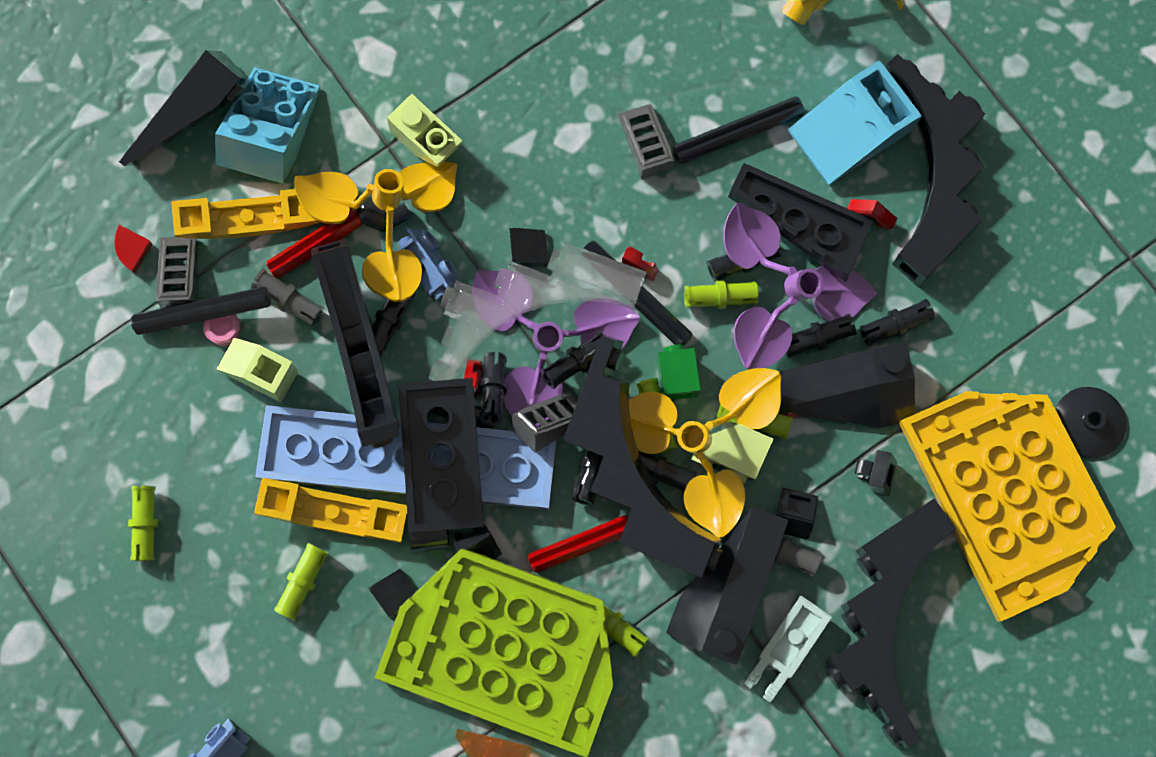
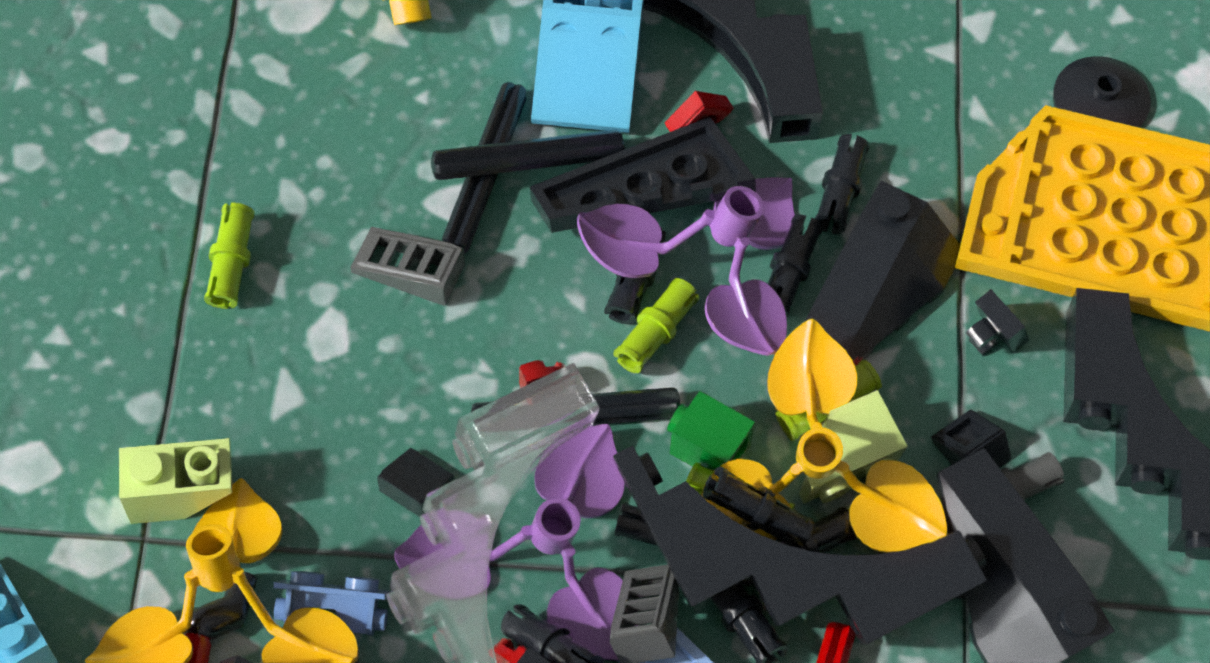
camera: 50 degrees left, 15 degrees down
black pin [541,332,606,389] -> none
light aqua hinge [744,595,832,702] -> none
none -> lime pin [204,202,255,309]
none -> black axle [431,130,625,180]
none -> black pin [703,466,814,549]

